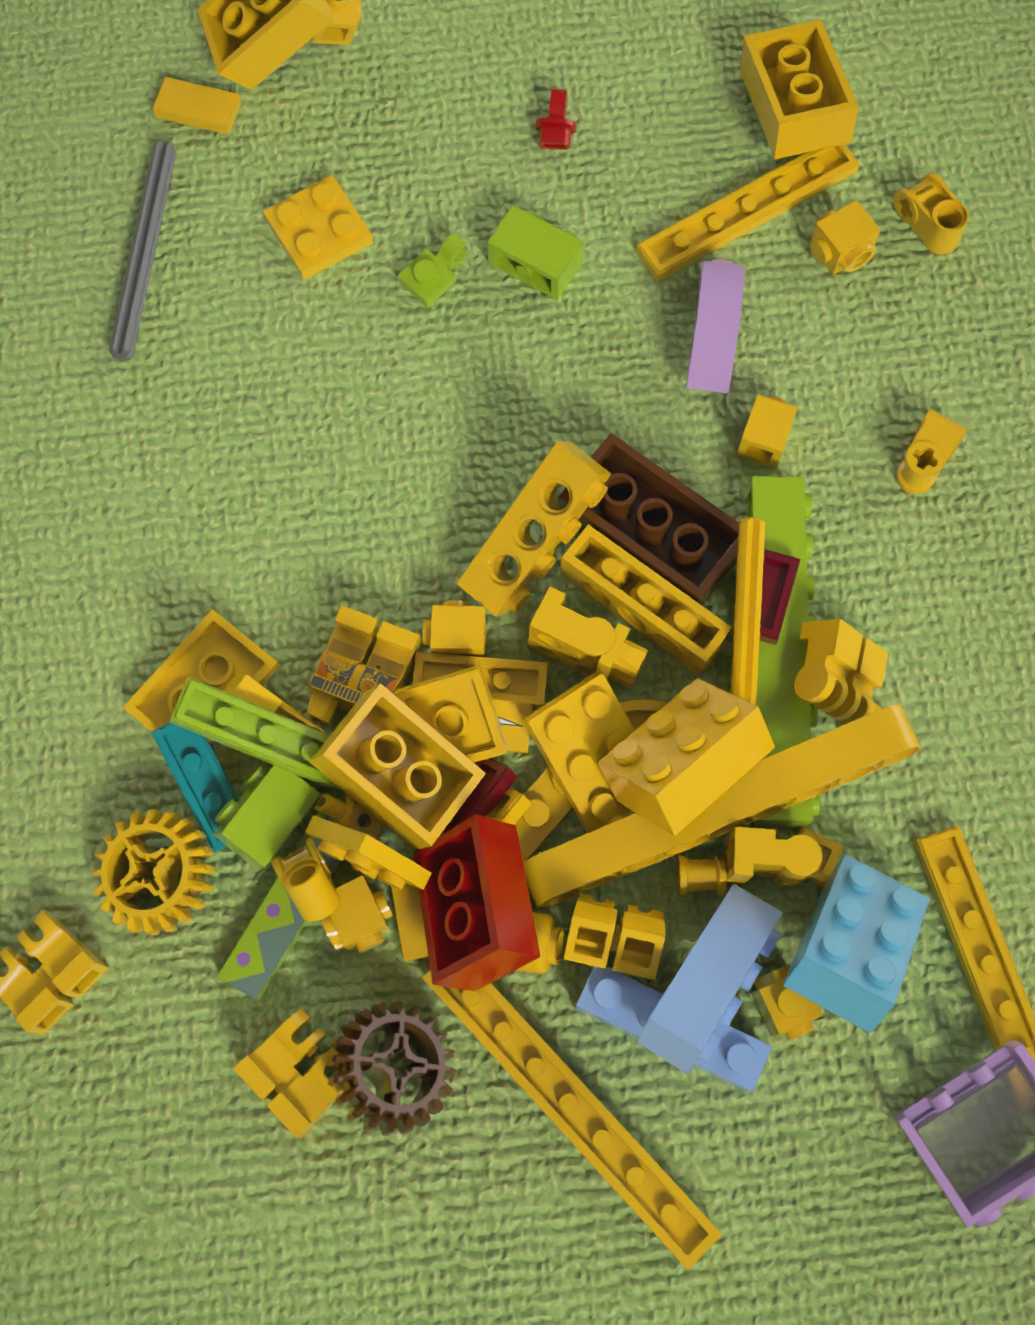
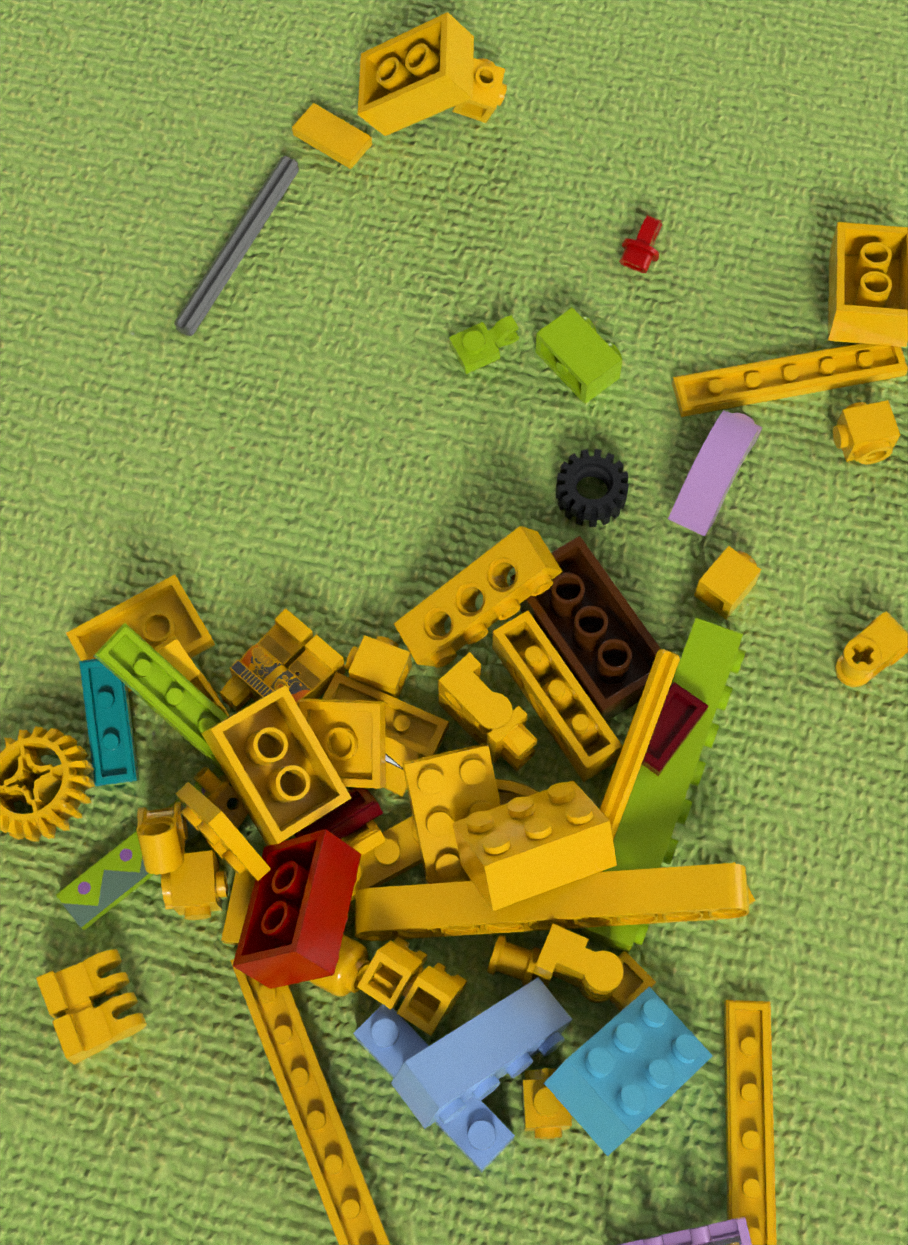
camera: 20 degrees right, 5 degrees down
lime brick [212,763,320,868] -> none
yellow plate [263,174,373,280] -> none
reddish brown gear [327,1001,457,1136] -> none
yellow legs [794,619,889,725] -> none
none -> black tyre [556,449,629,527]

